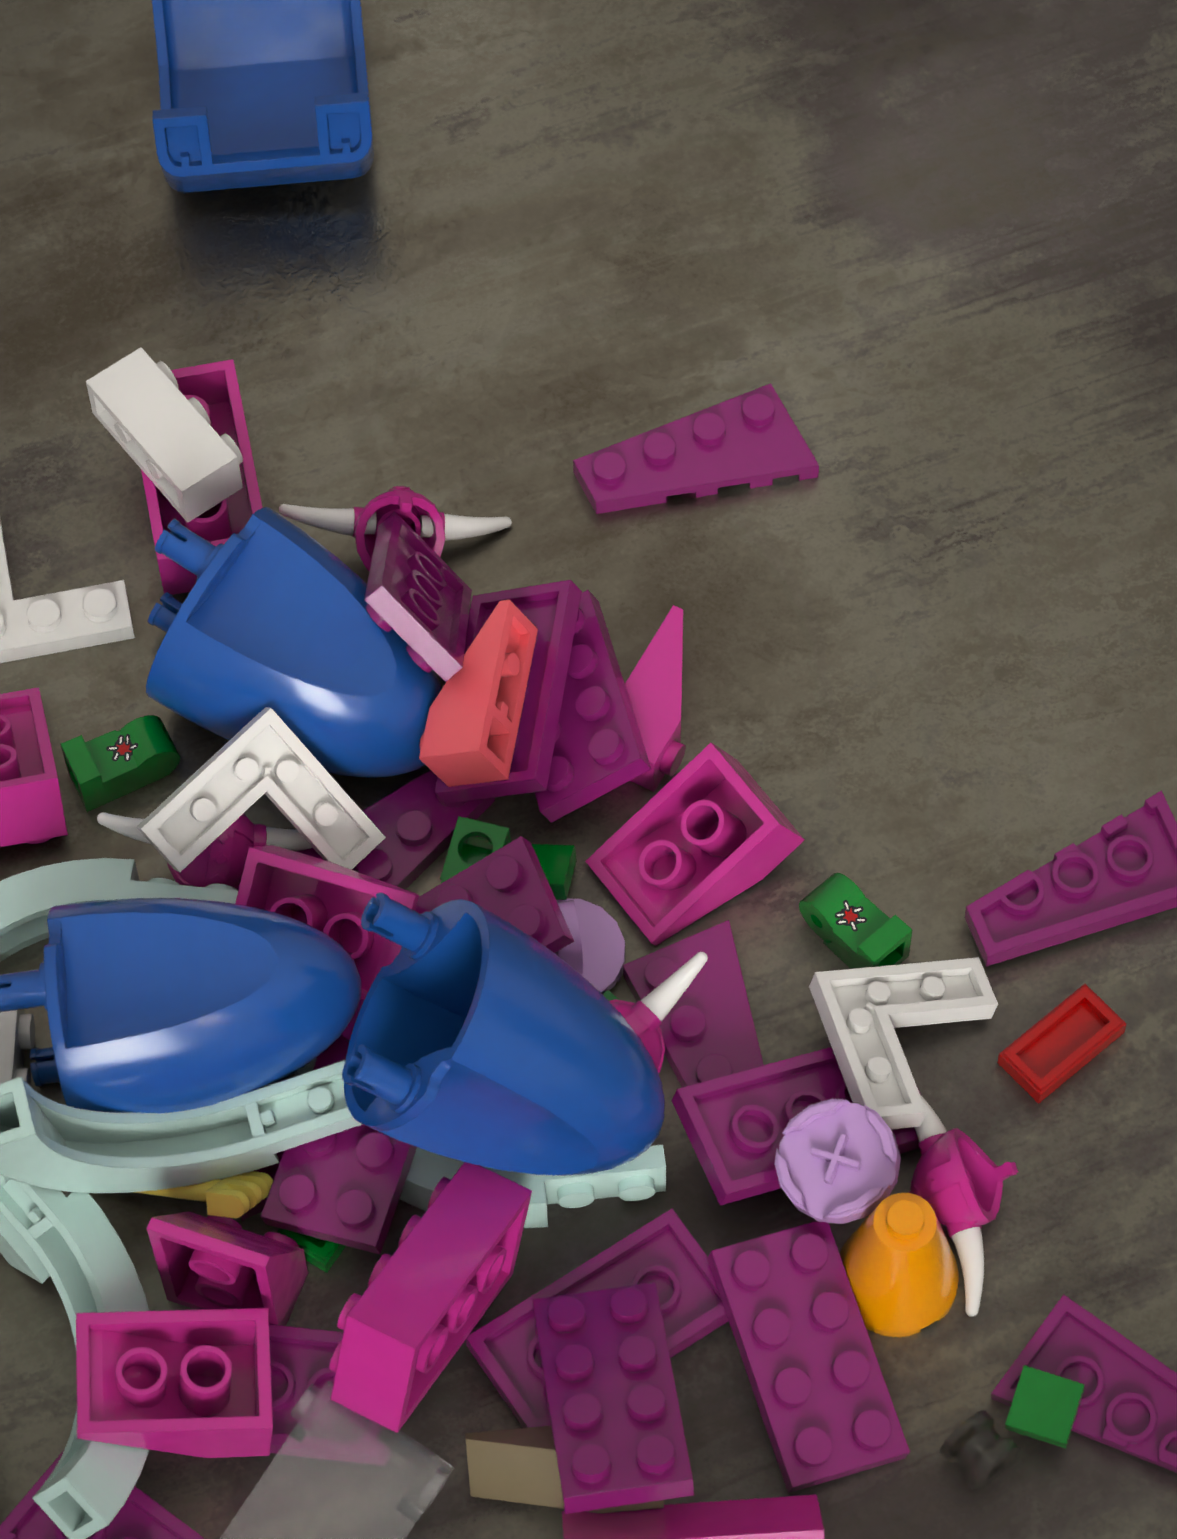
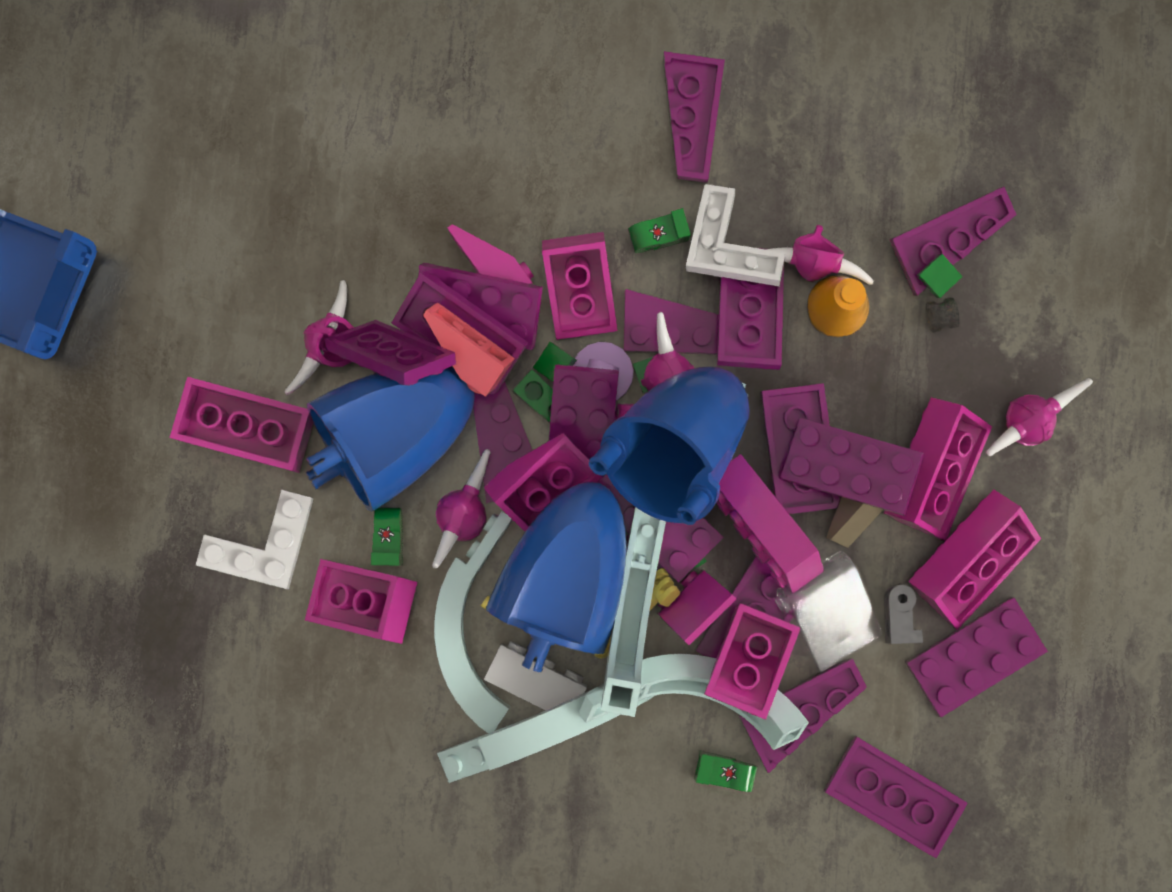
camera: 65 degrees left, 25 degrees up
white brick [86,347,243,523] -> none
white plate [136,707,386,872] -> none
magenta wing [573,383,819,514] -> none
magenta plate [707,1221,910,1493] -> none
lavender tile [774,1098,901,1224] -> none
red tile [997,984,1127,1104] -> none

